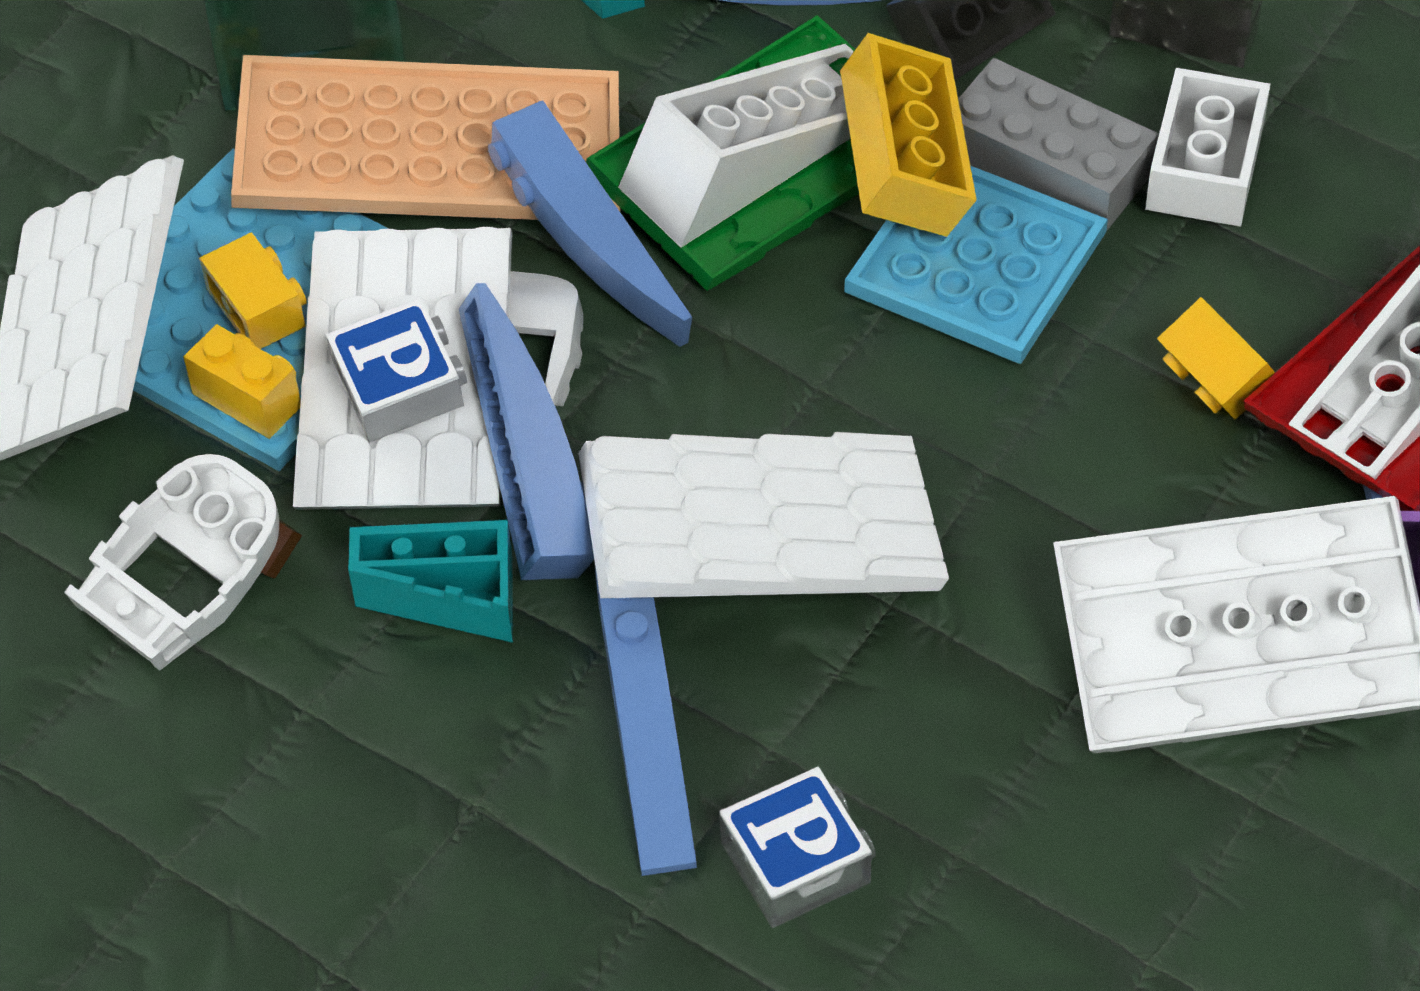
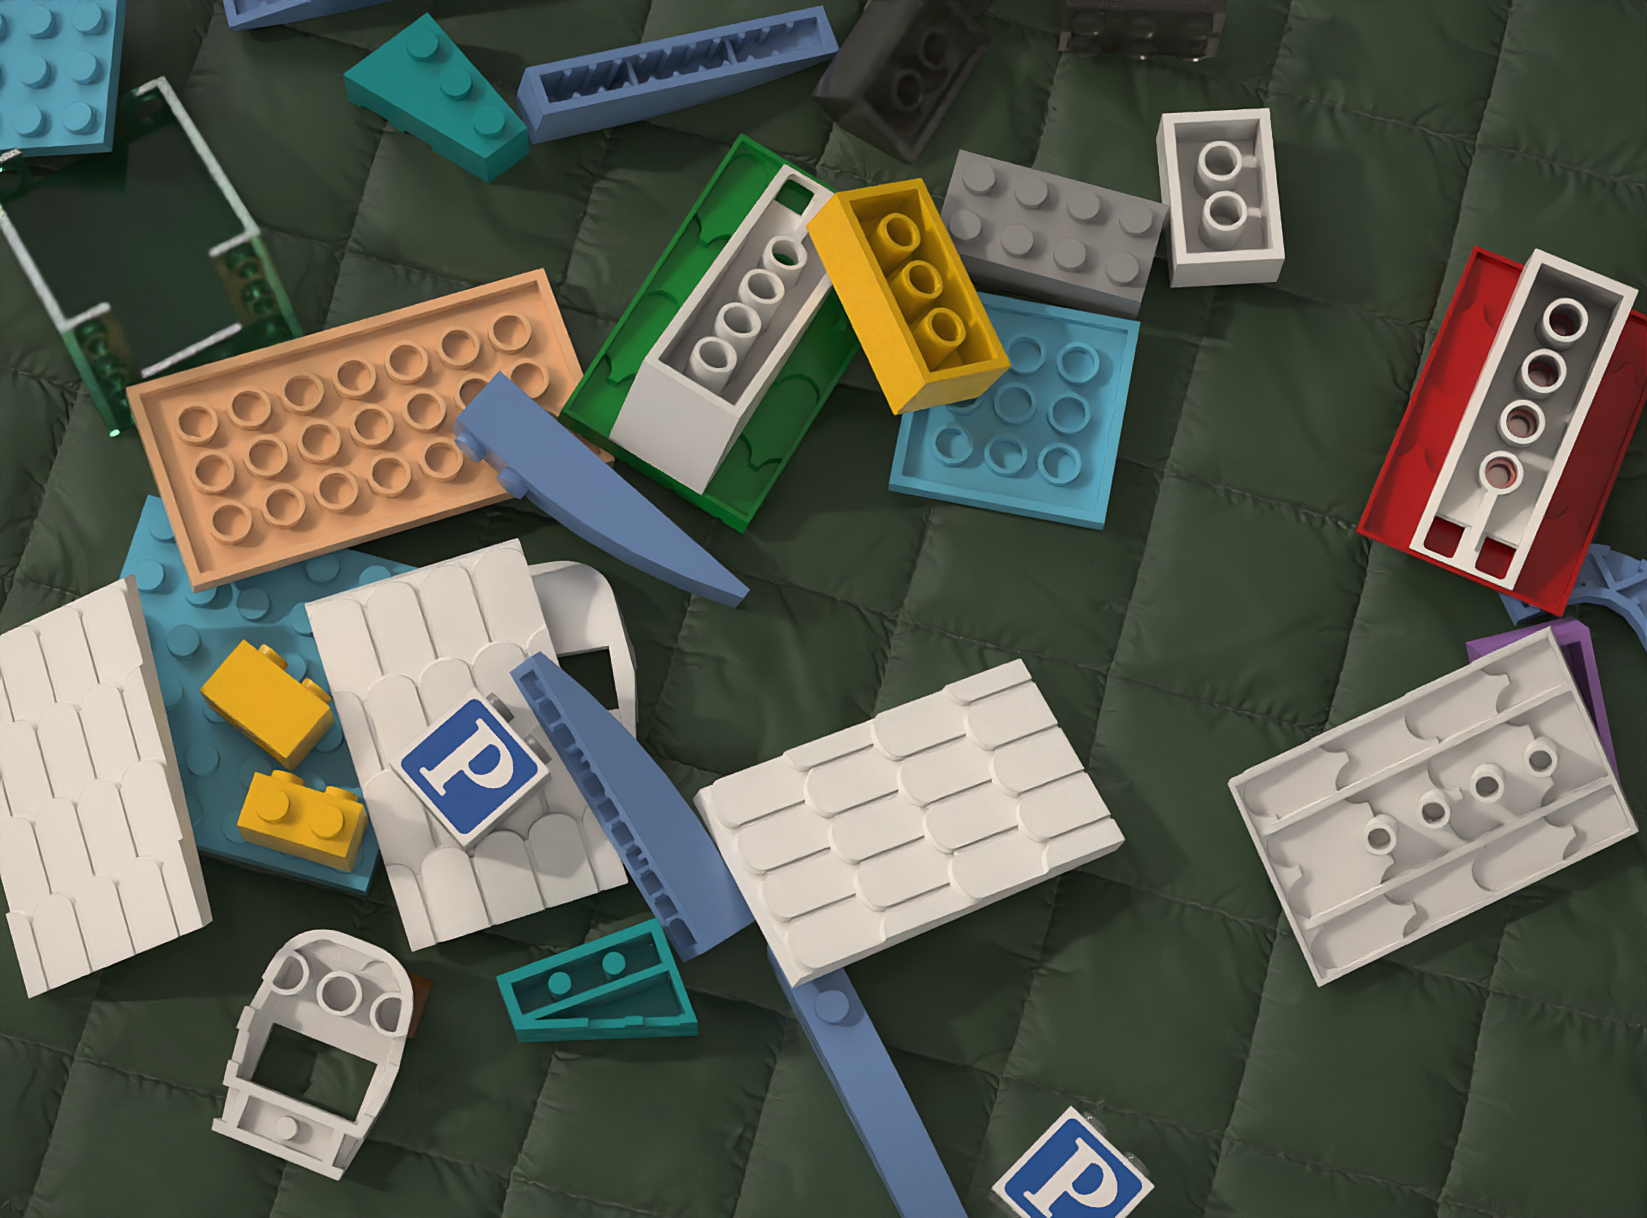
camera: 25 degrees left, 20 degrees up
yellow brick [1157,297,1275,420] -> none

